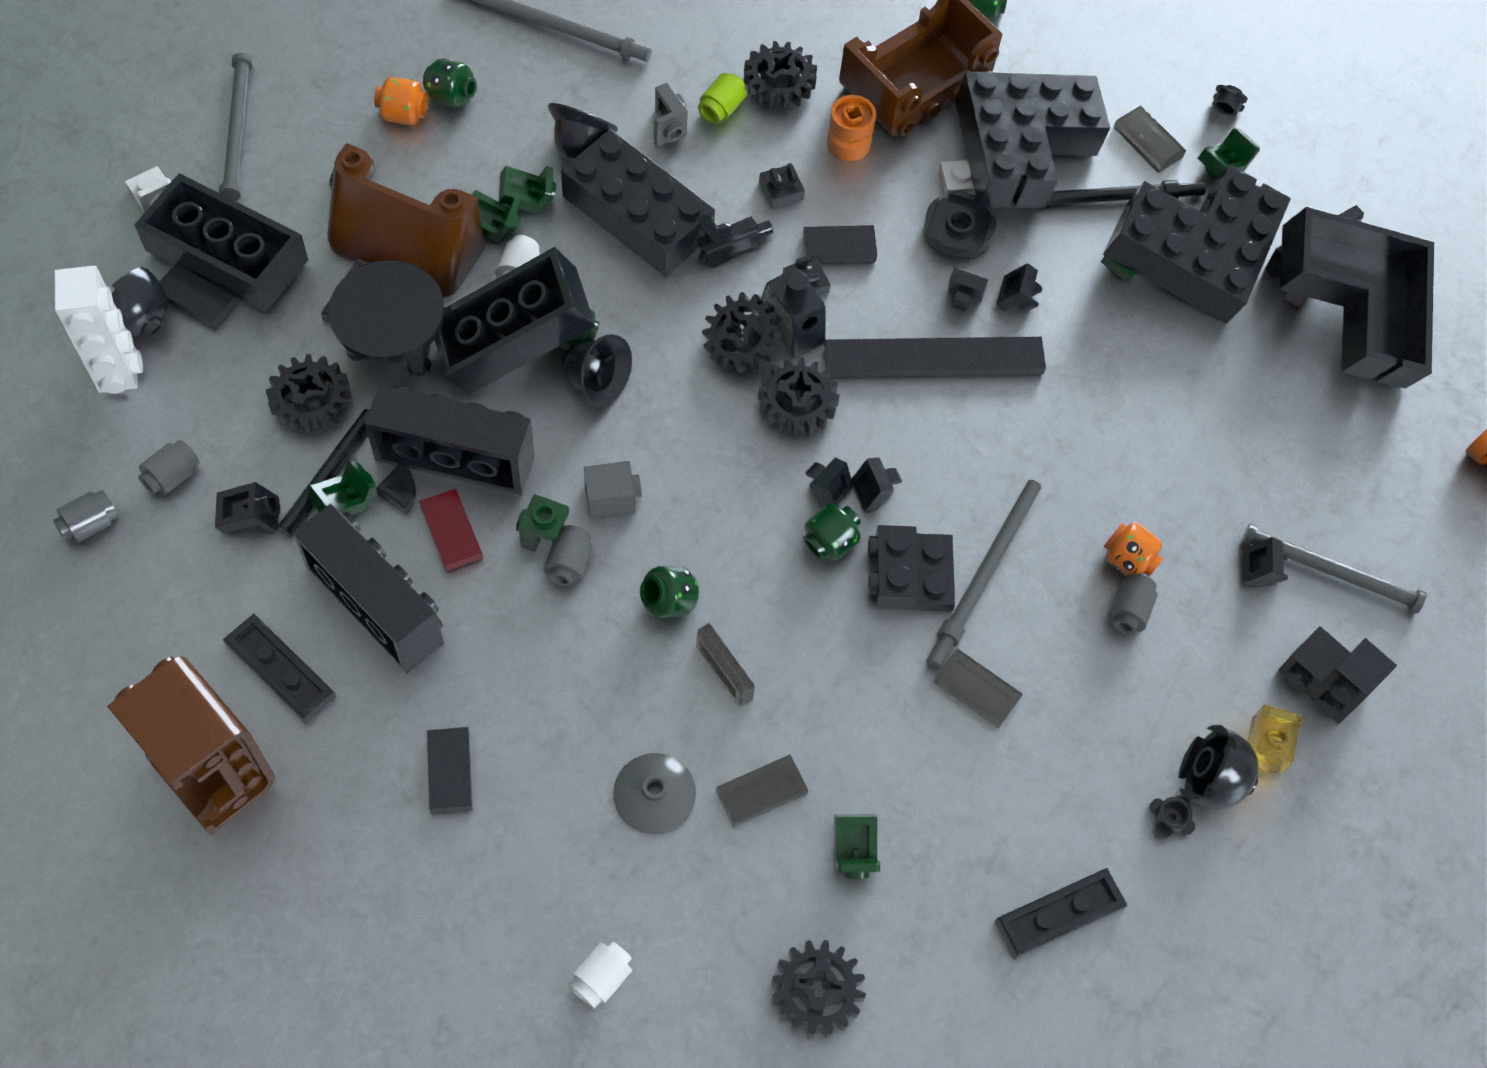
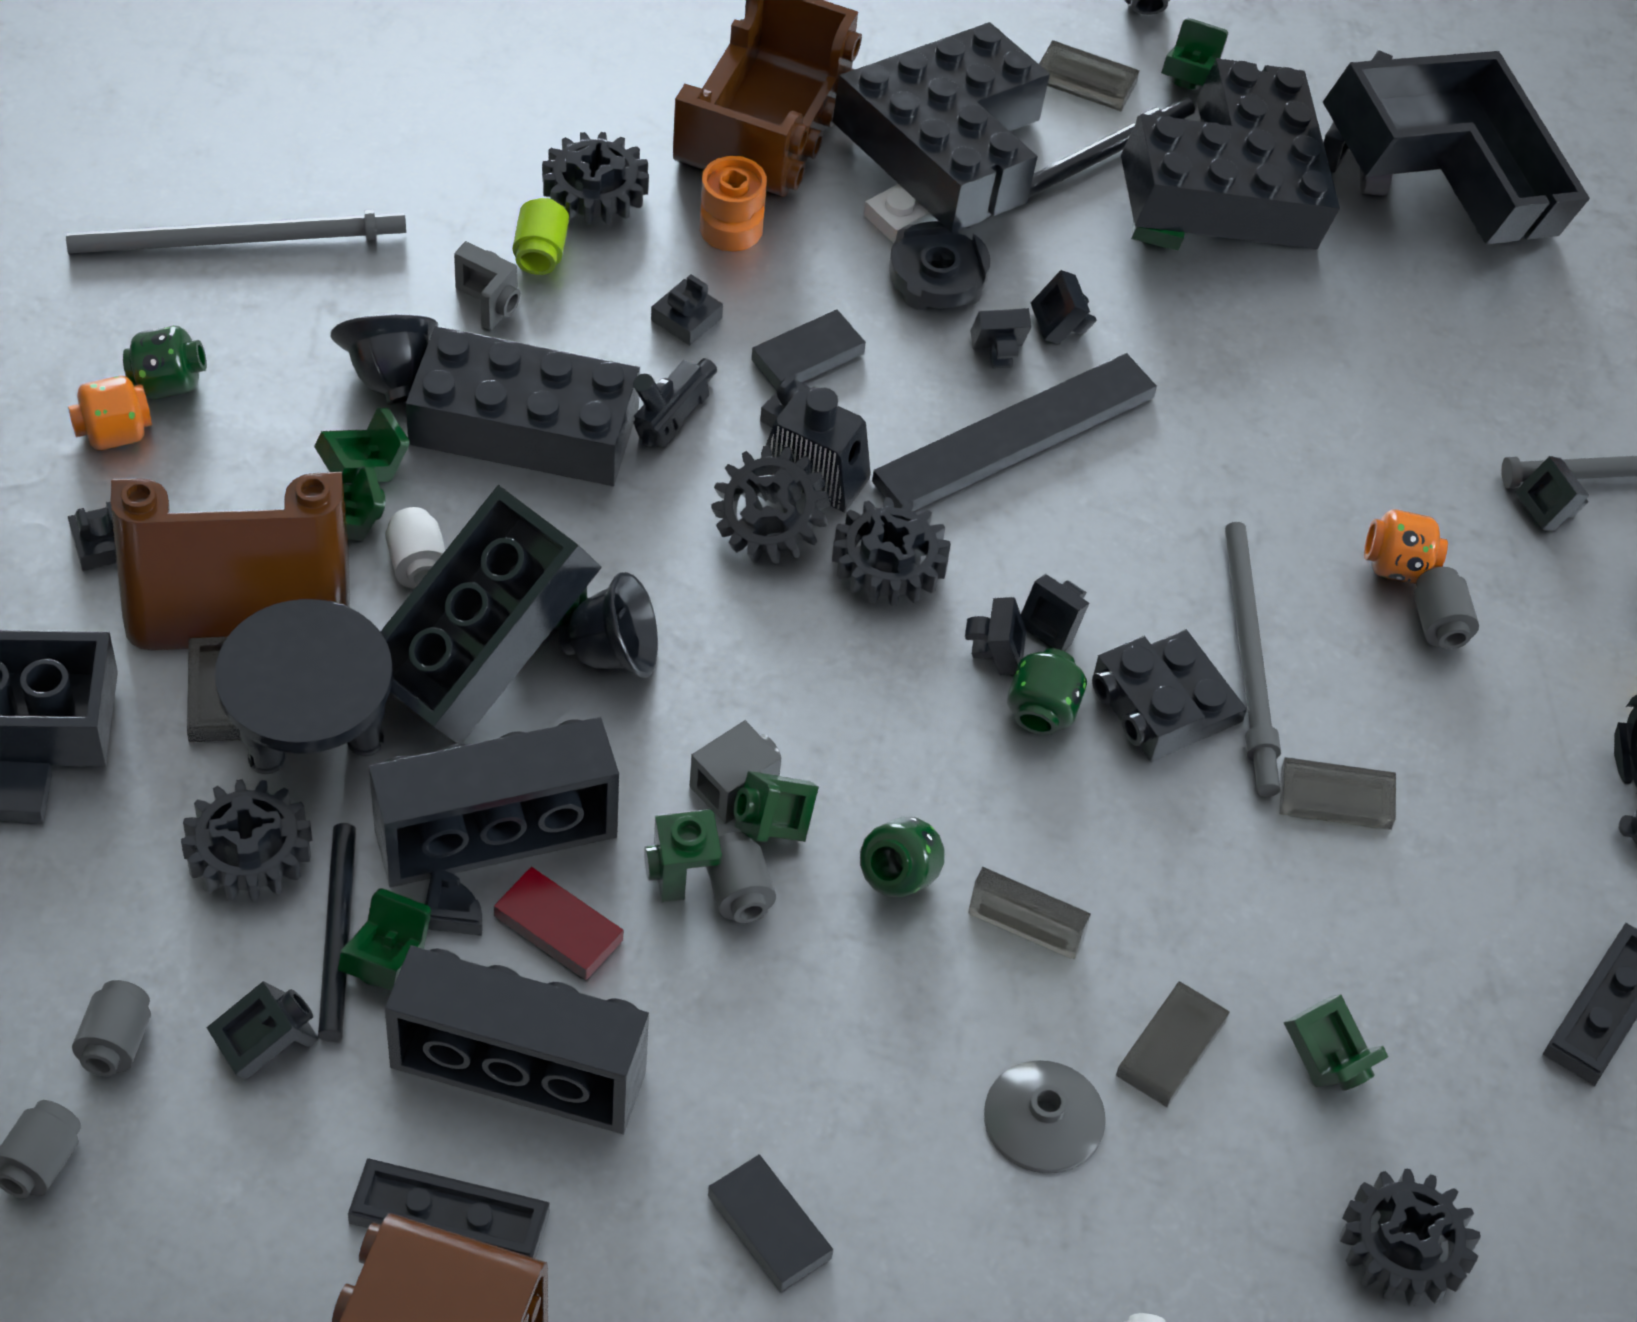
camera: 30 degrees left, 10 degrees down
none -> dark green bracket [734,771,819,842]

